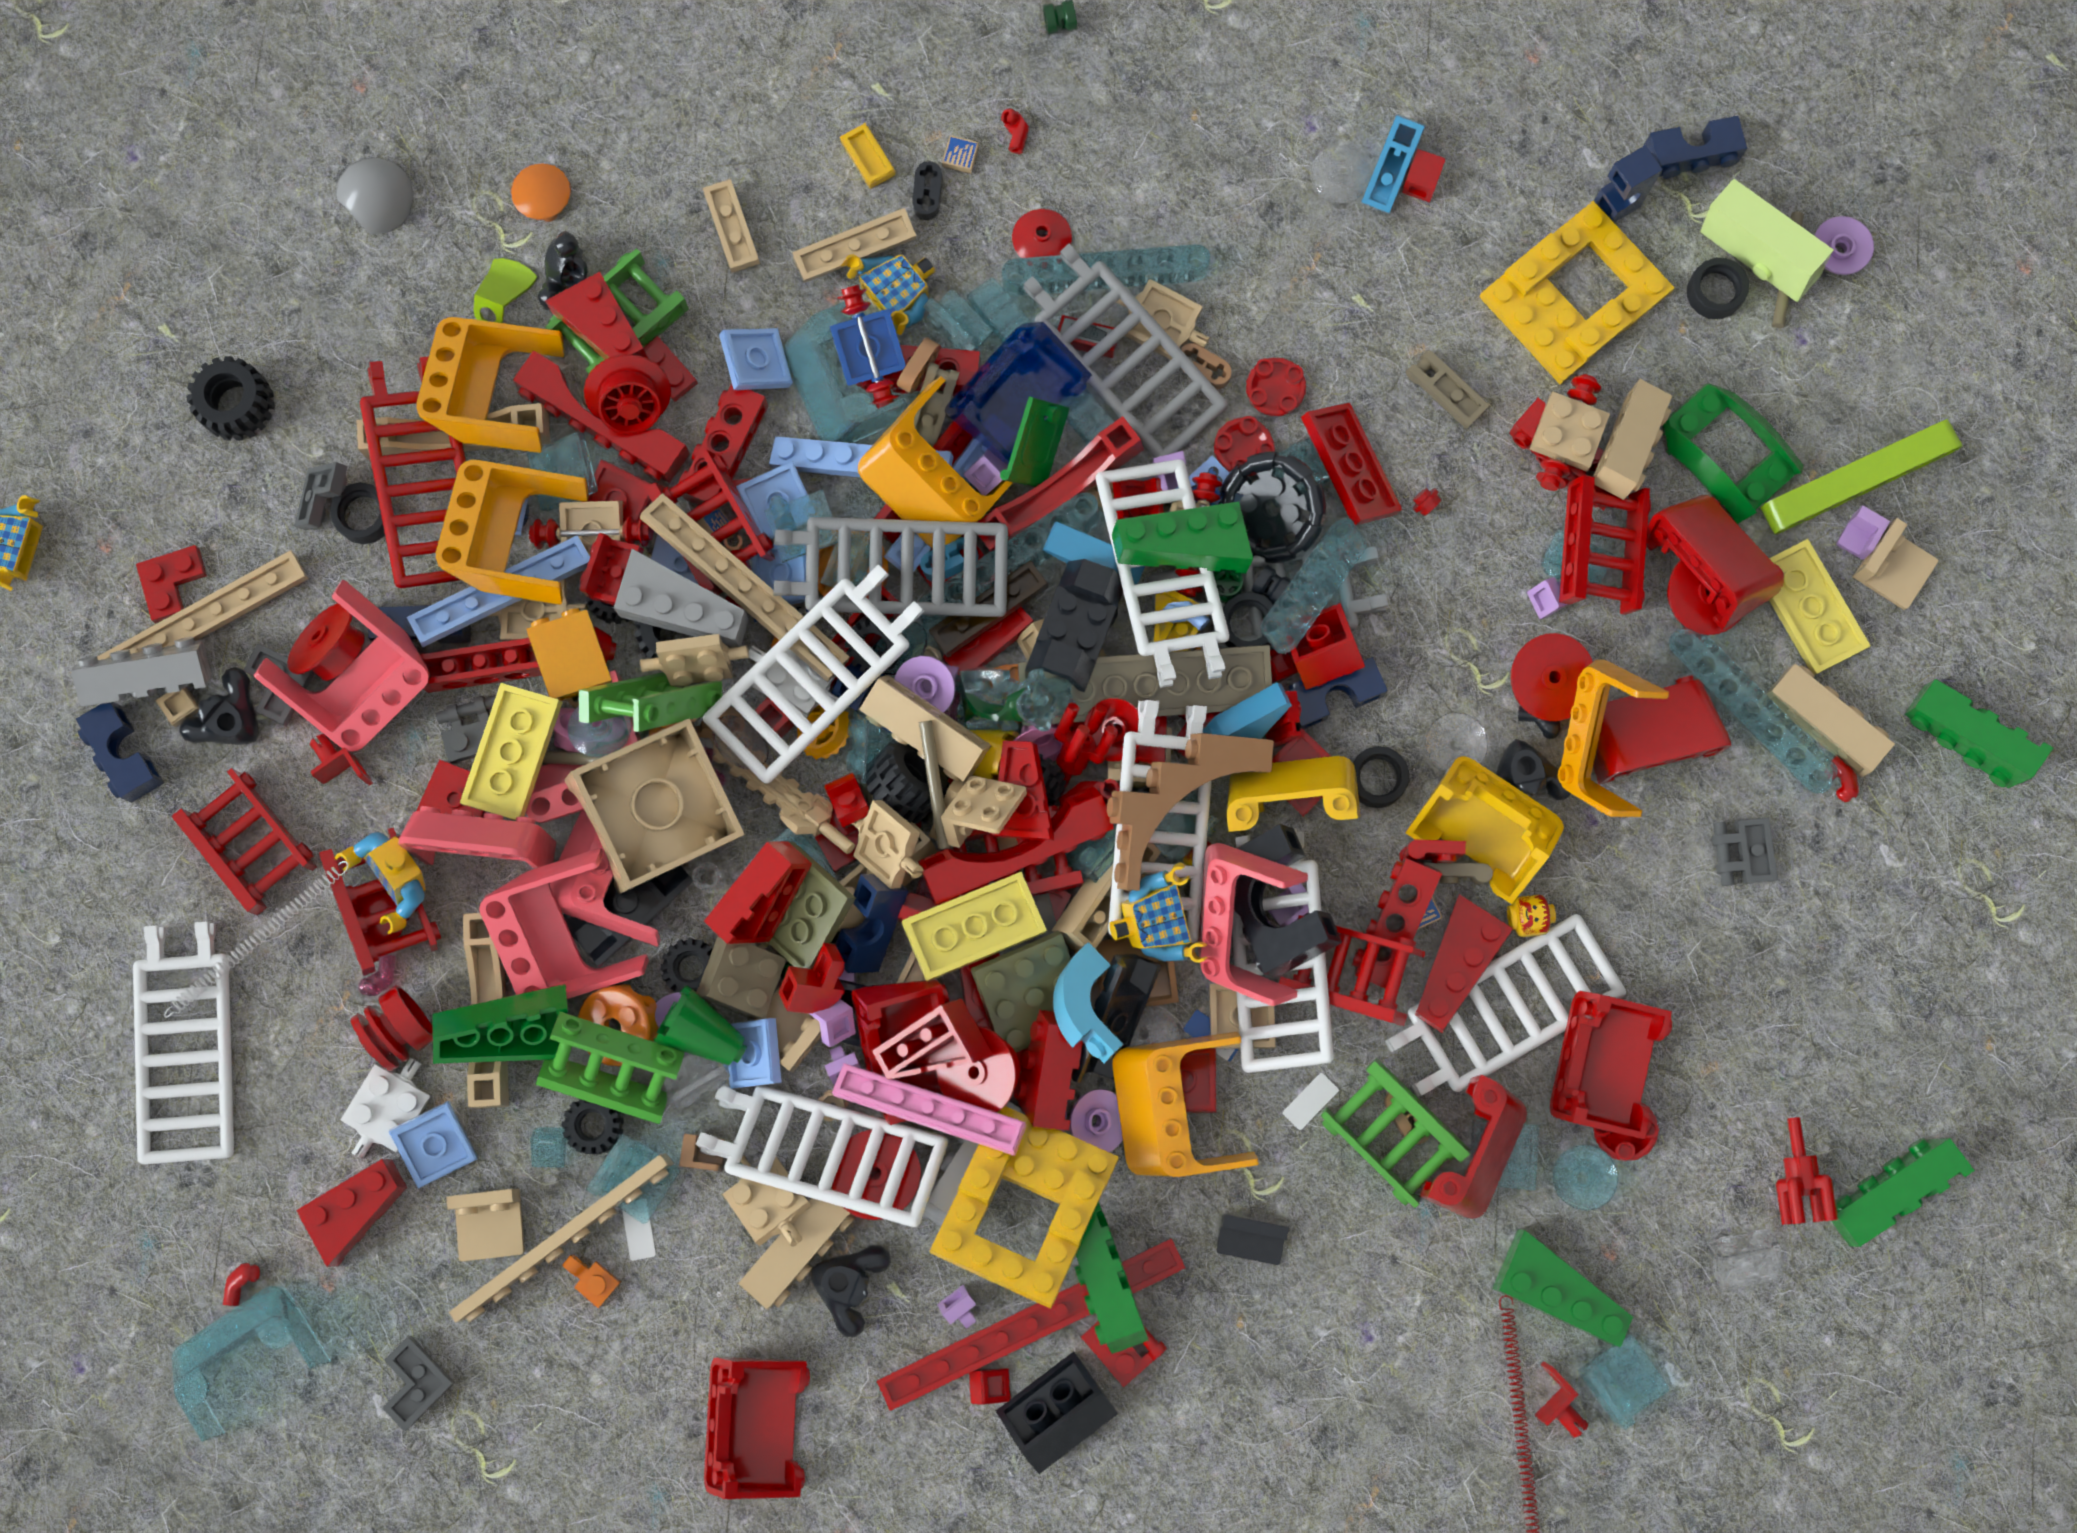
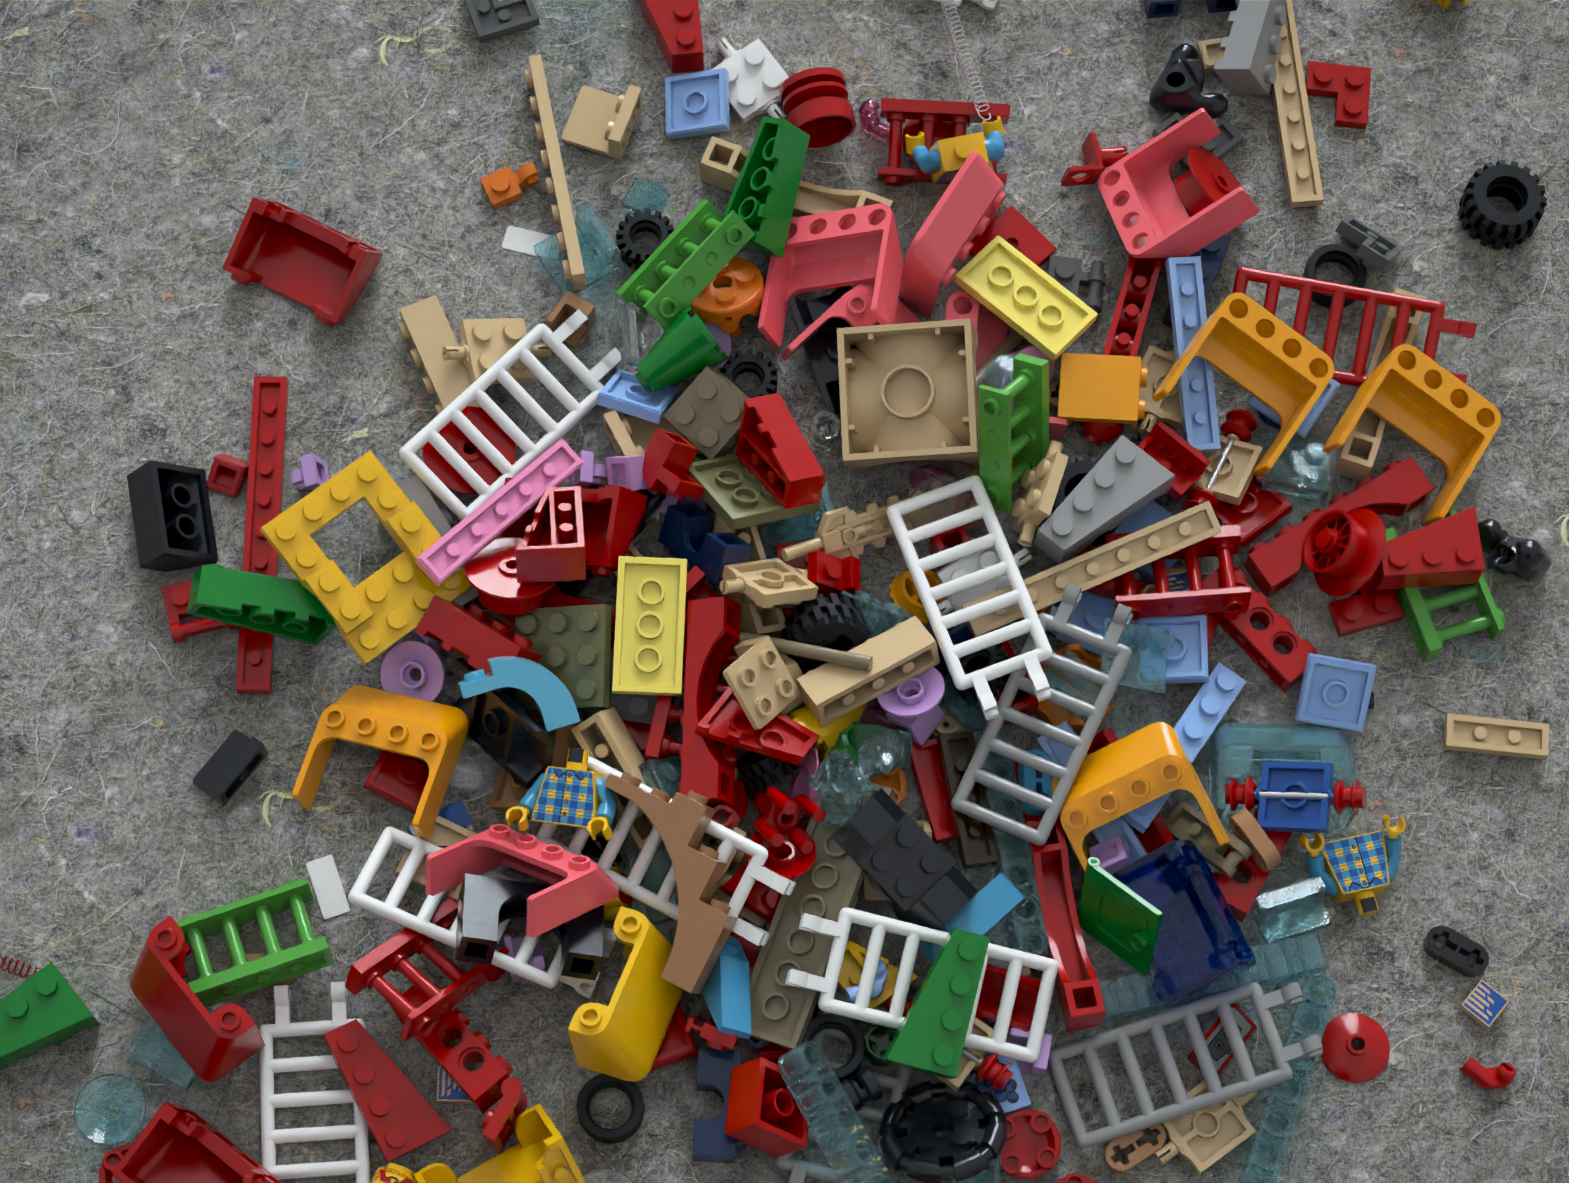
camera: 110 degrees right, 10 degrees down
red fence [171,768,317,916] -> none
lime piece [473,258,538,323] -> none
tan fence [792,208,916,283] -> none
black head [810,1245,891,1337] -> none
yellow tile [840,123,896,189] -> none
dark tan plate [1424,863,1493,885] -> none

